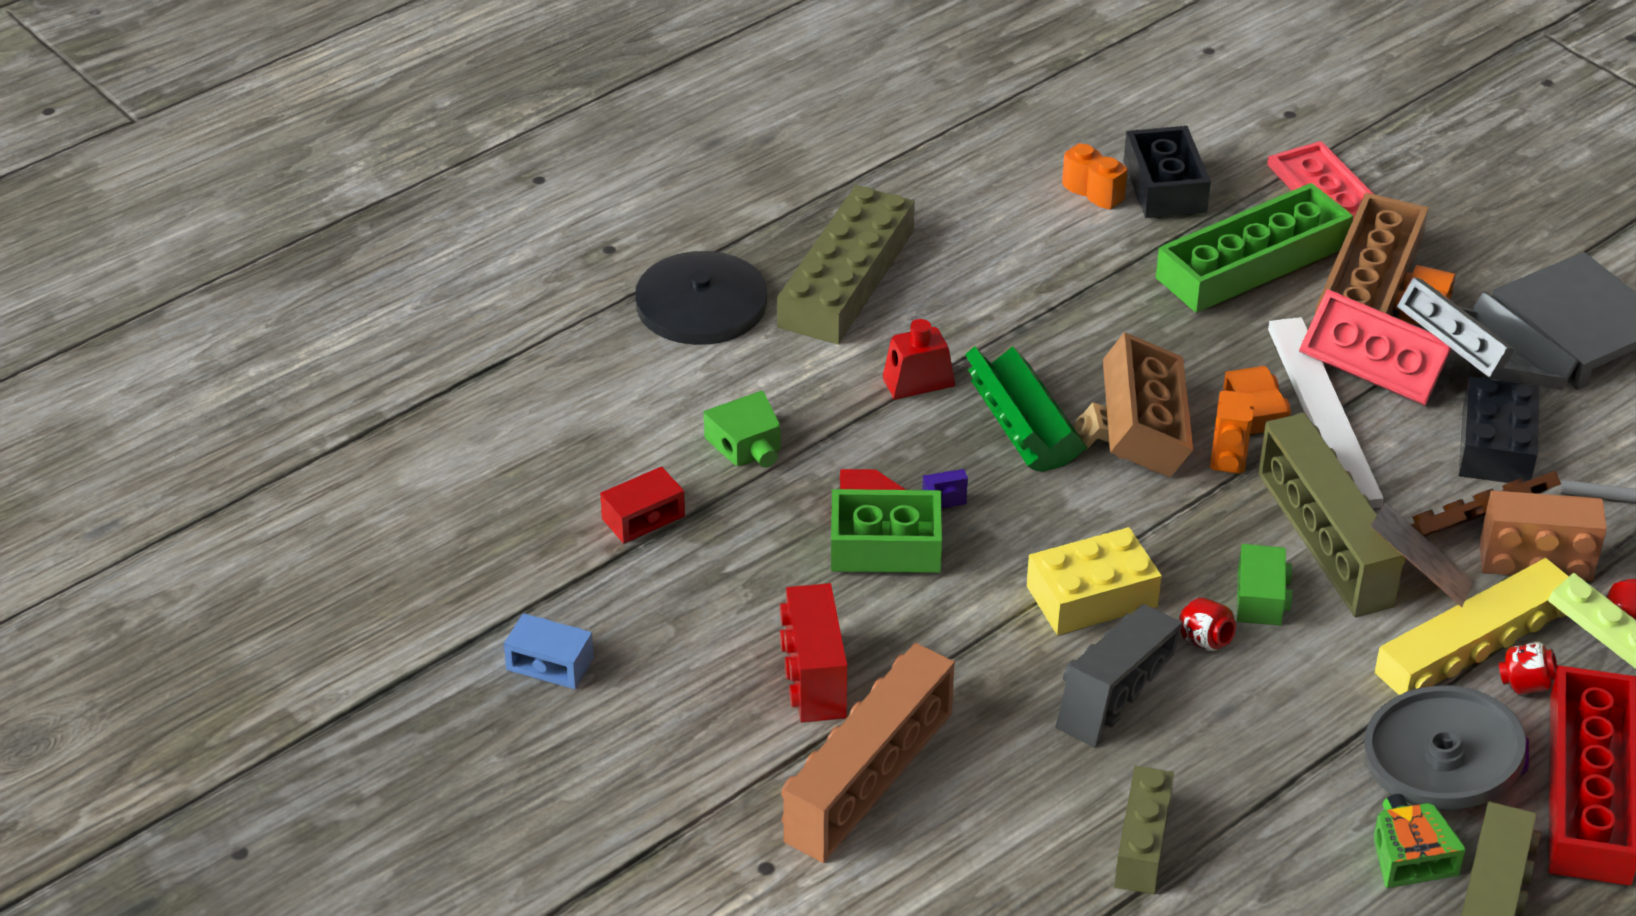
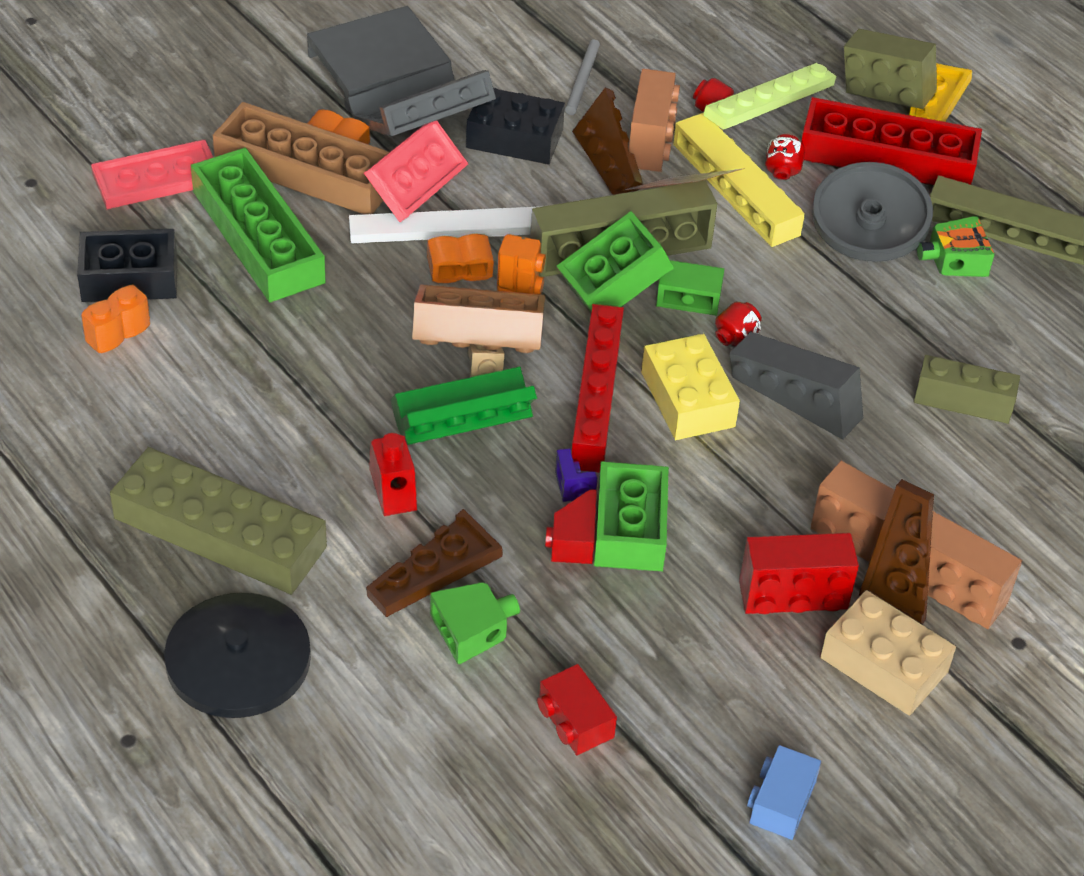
camera: 90 degrees left, 5 degrees up
none -> reddish brown wing [366,509,503,617]
none -> bright green brick [557,211,674,312]
none -> red brick [572,304,624,473]
none -> tan brick [820,590,956,716]
none -> reddish brown wing [859,479,934,625]

